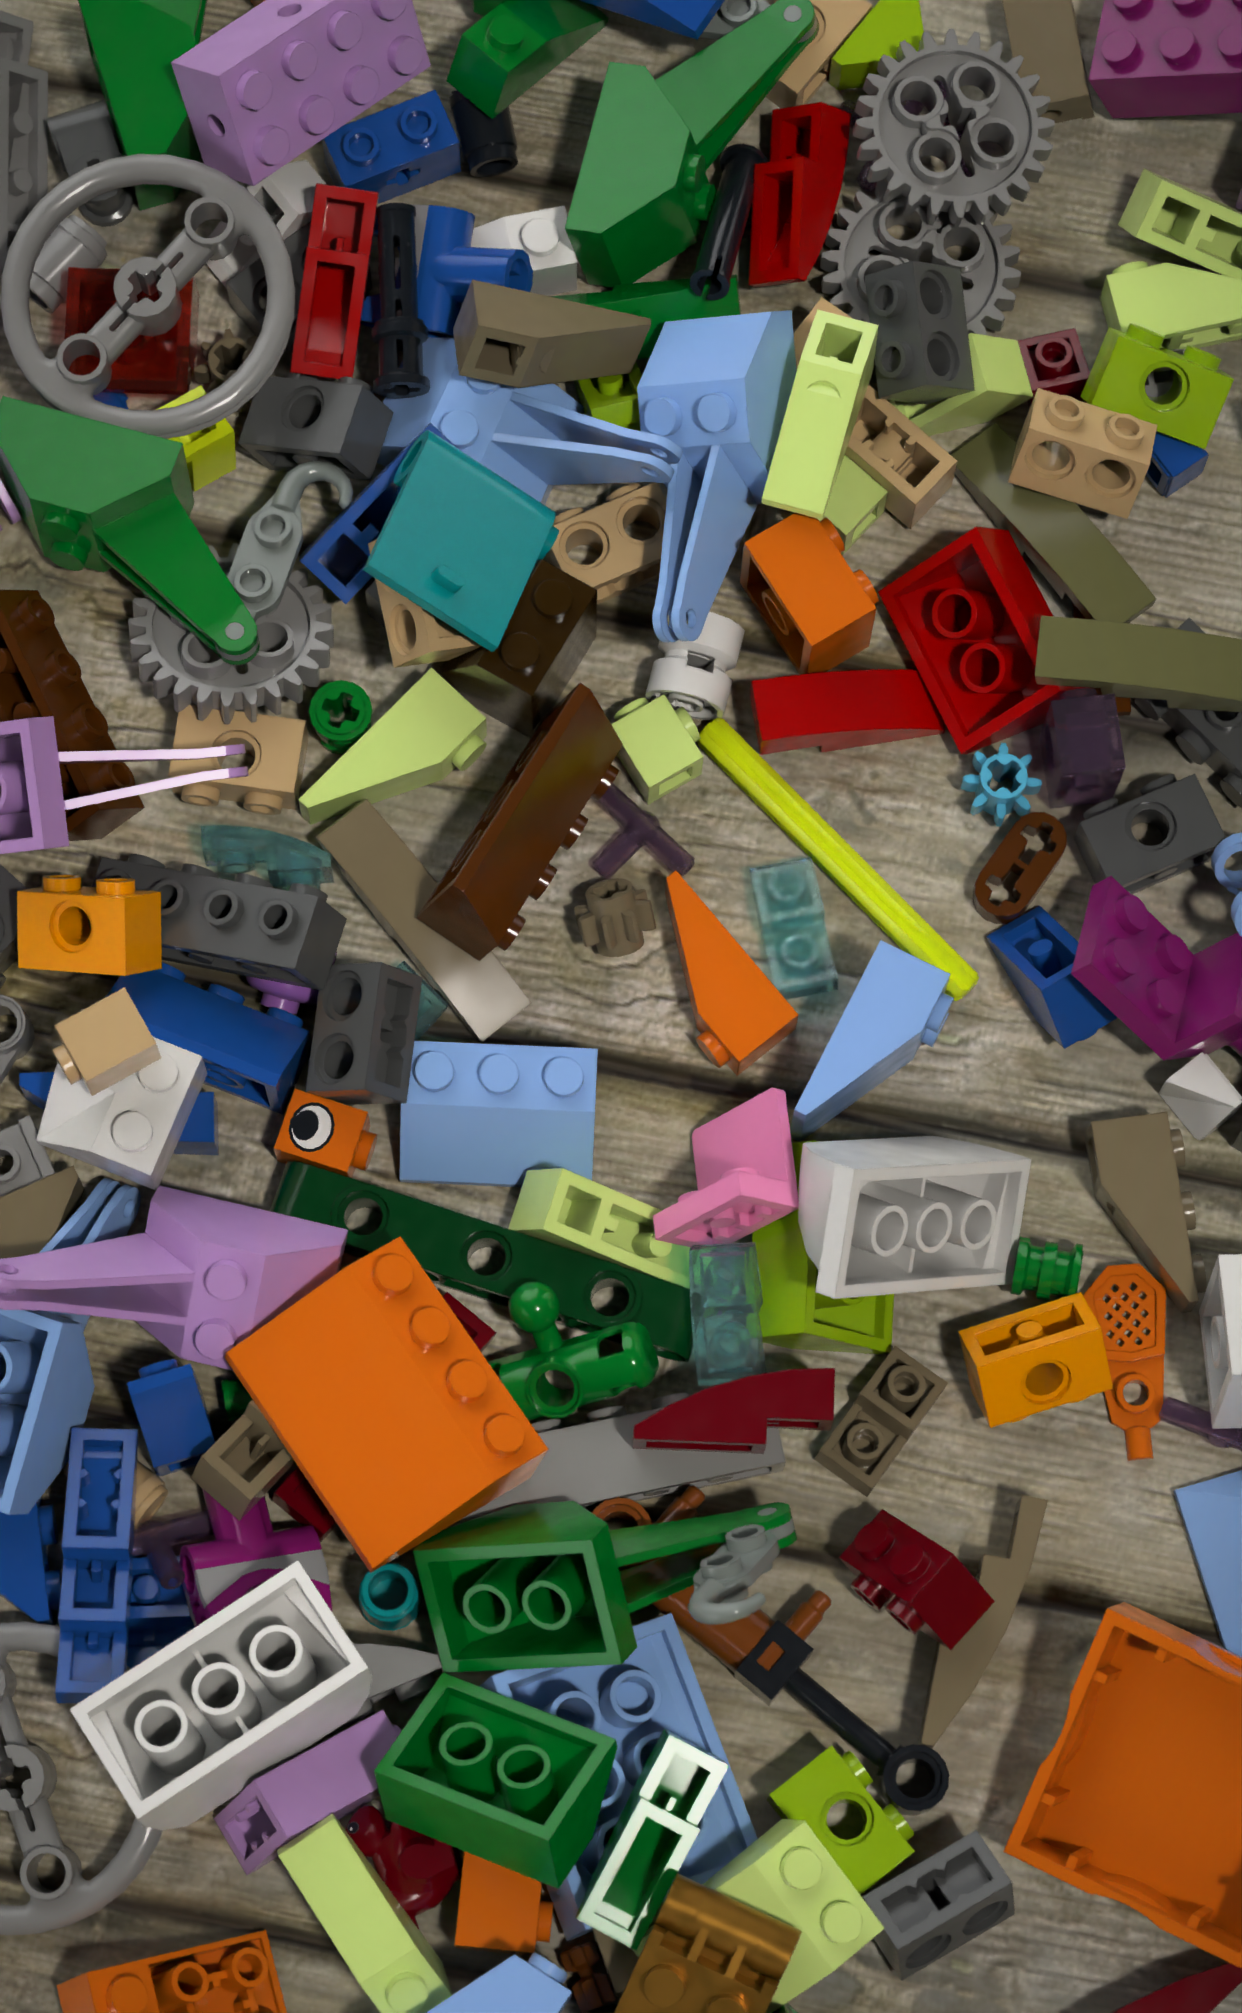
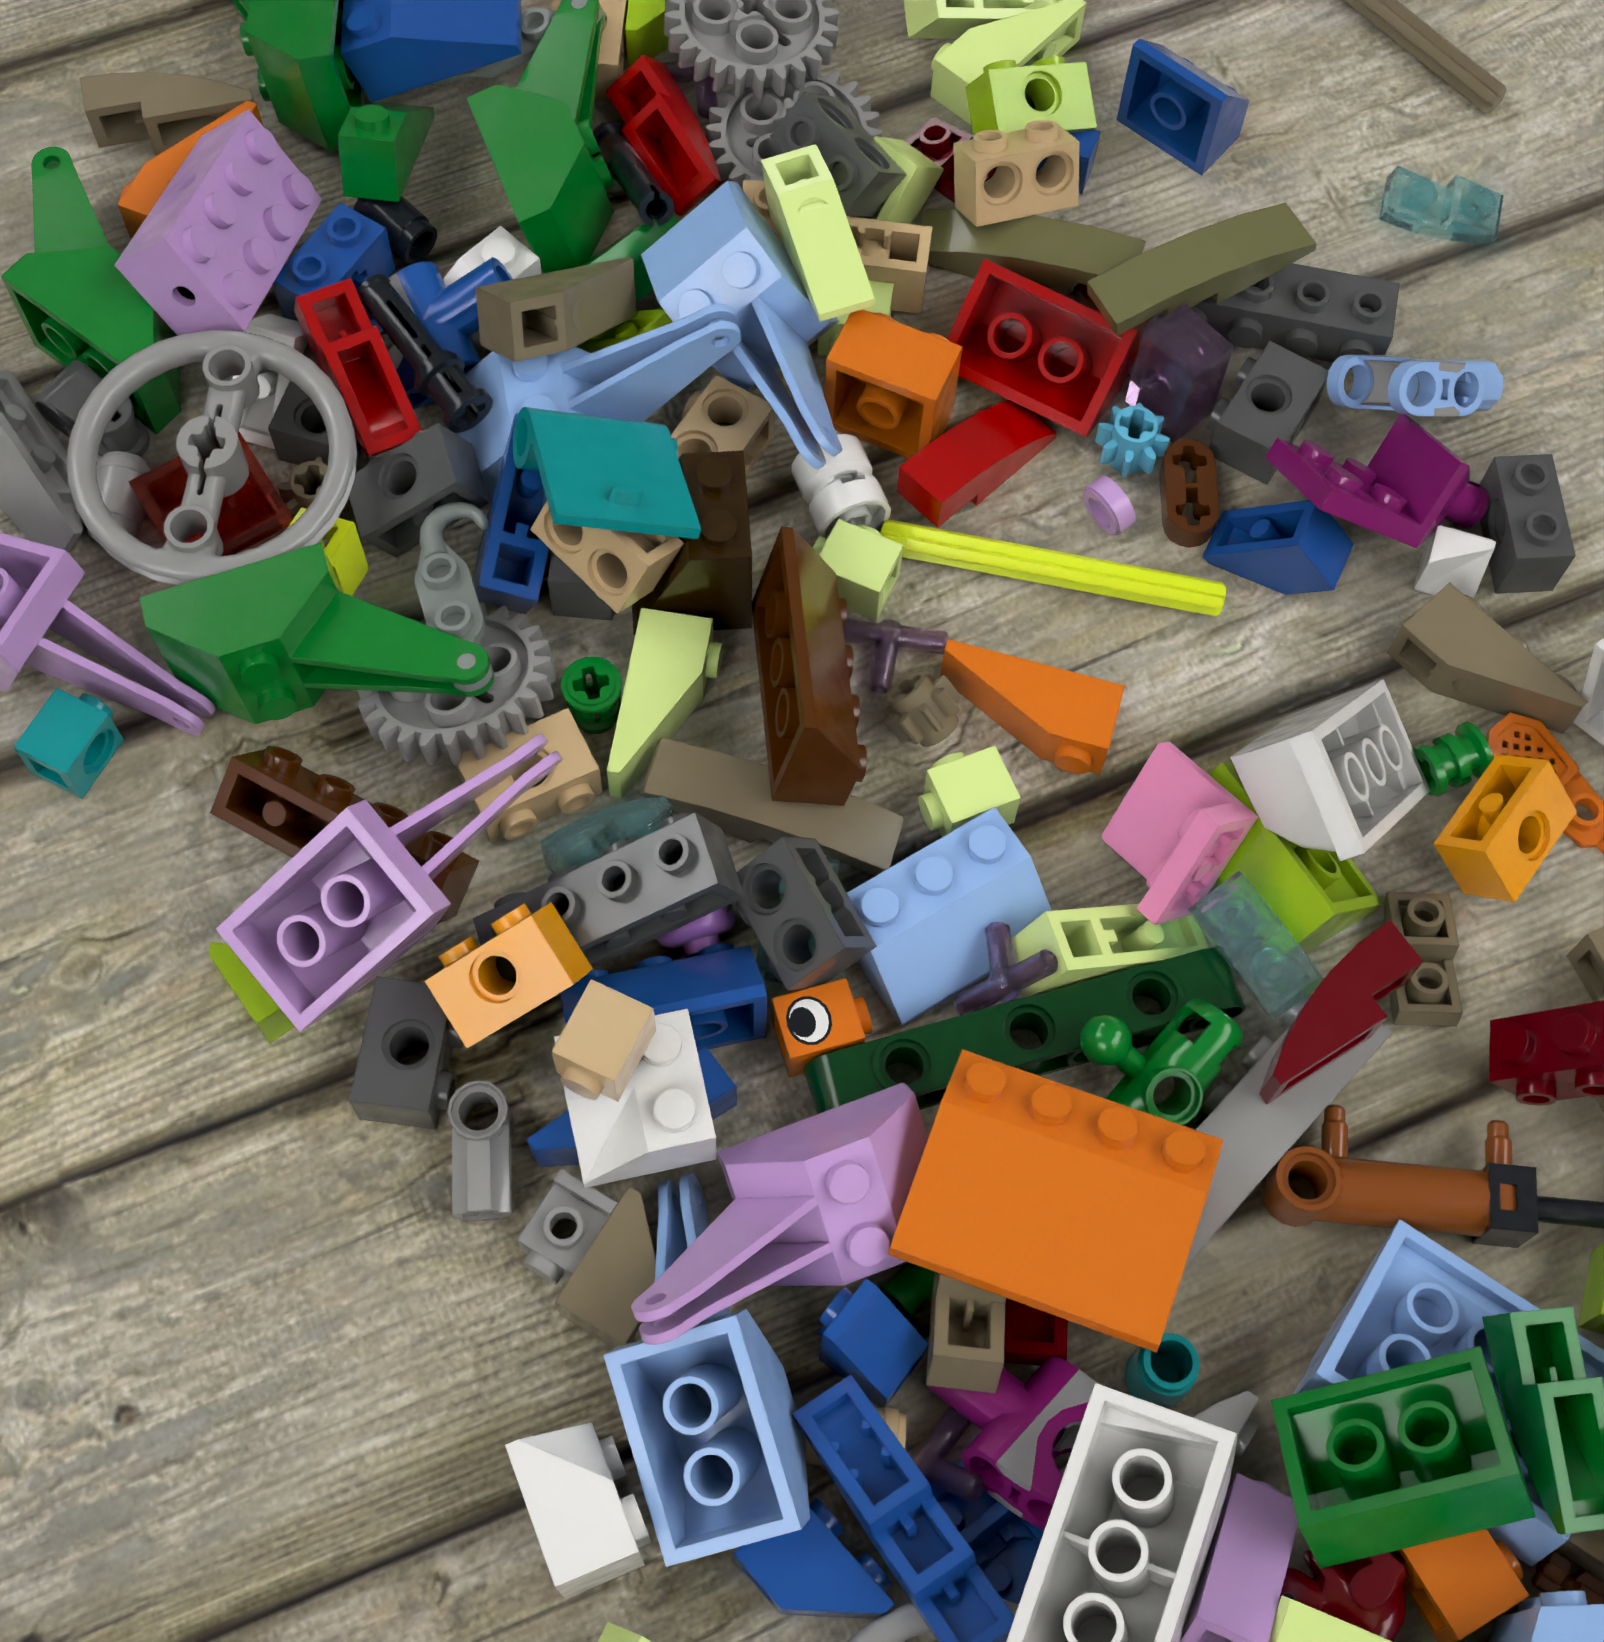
camera: 35 degrees left, 10 degrees down
green slope [413,1501,797,1673] -> none
clear light blue slope [749,857,838,1000] -> none
light blue slope [790,940,954,1142] -> none
none -> yellowish green brick [918,745,1021,837]
none -> clear purple piece [954,922,1058,1015]
none -> lavender tile [1083,475,1136,535]

